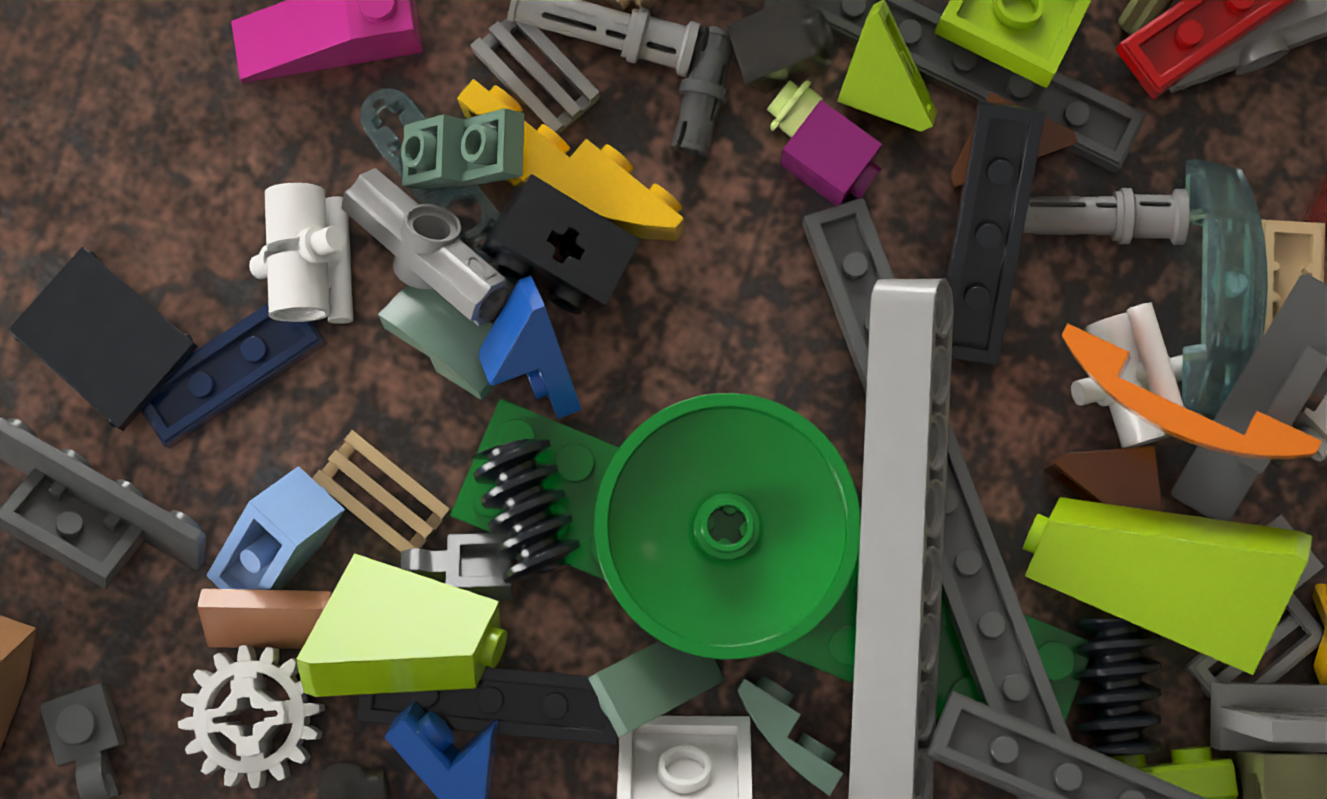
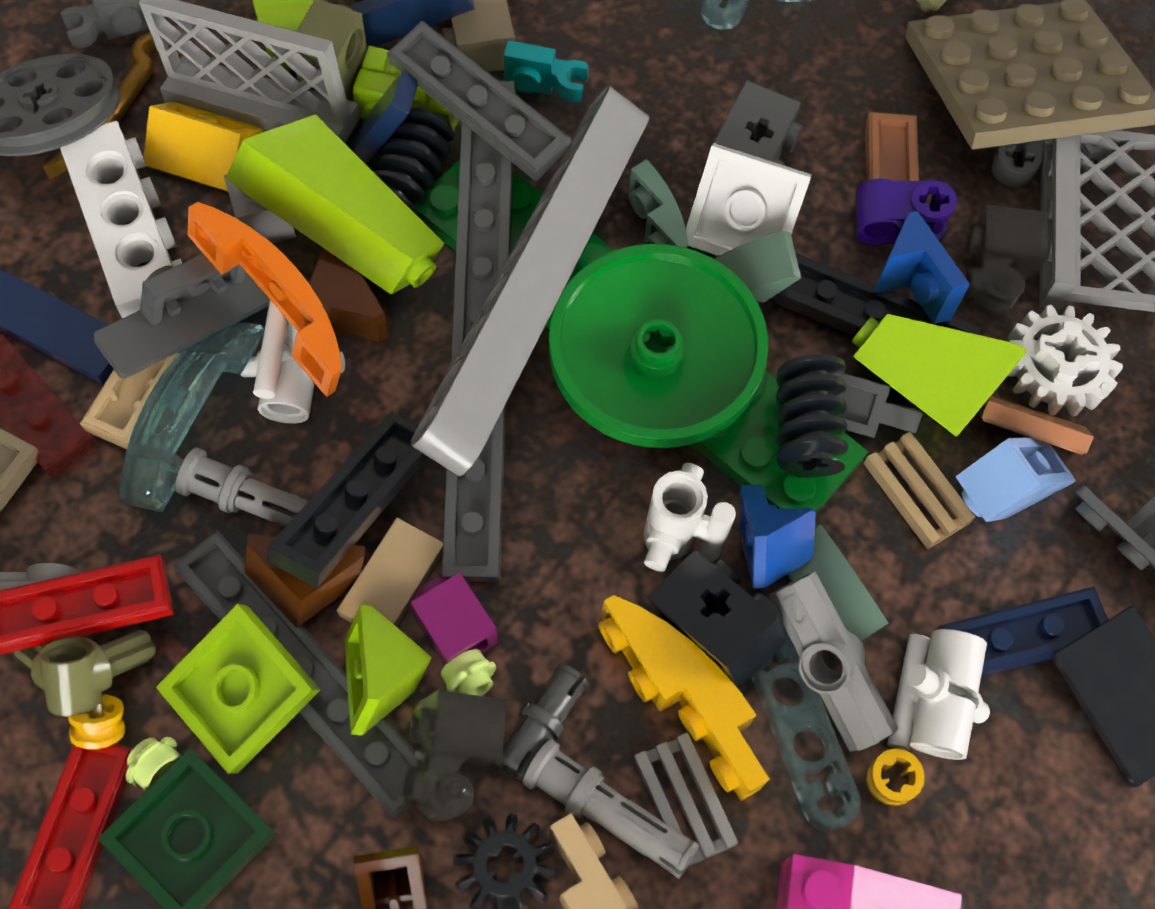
camera: 170 degrees left, 15 degrees down
sand green slope [401,108,525,189] -> none
none -> tan tile [337,518,443,627]
none -> dark blue tile [349,71,418,165]
none -> white pin [643,463,736,572]
none -> yellow bush [866,748,925,807]

